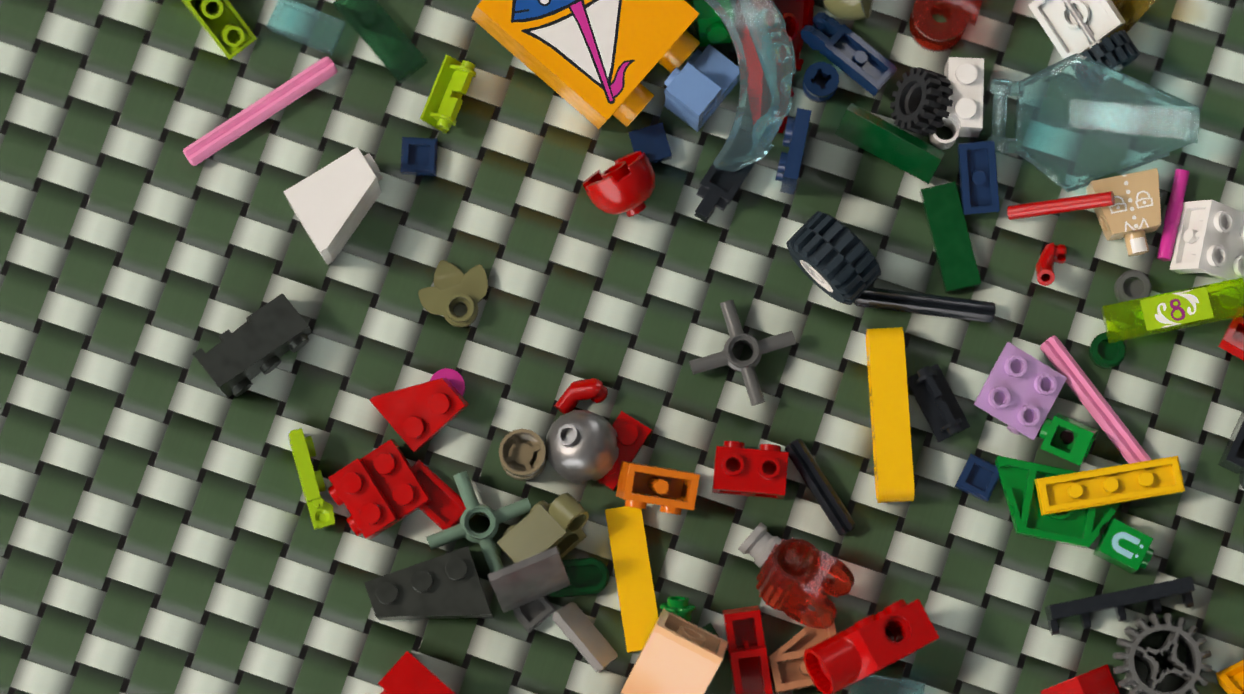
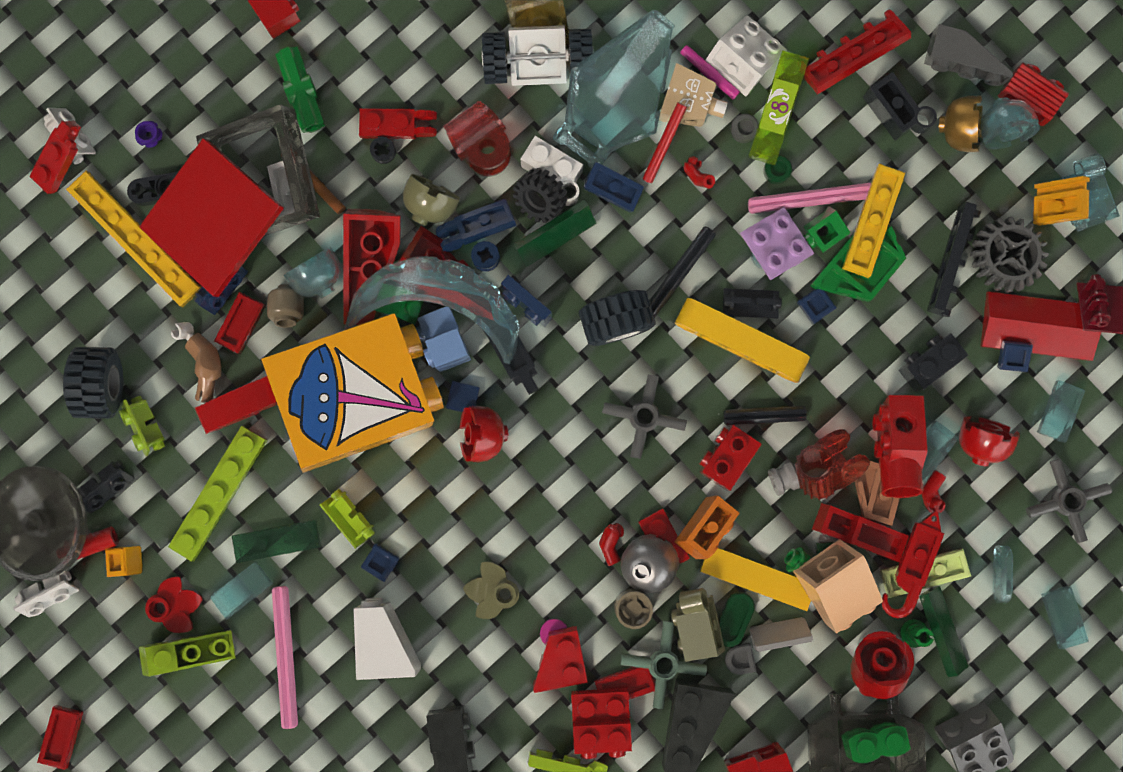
camera: 60 degrees left, 5 degrees up
flat silver slope [488,547,570,613] -> none
dark green tile [920,181,981,293] -> none
green brick [1093,518,1154,574] -> none
none -> black brick [898,333,968,392]

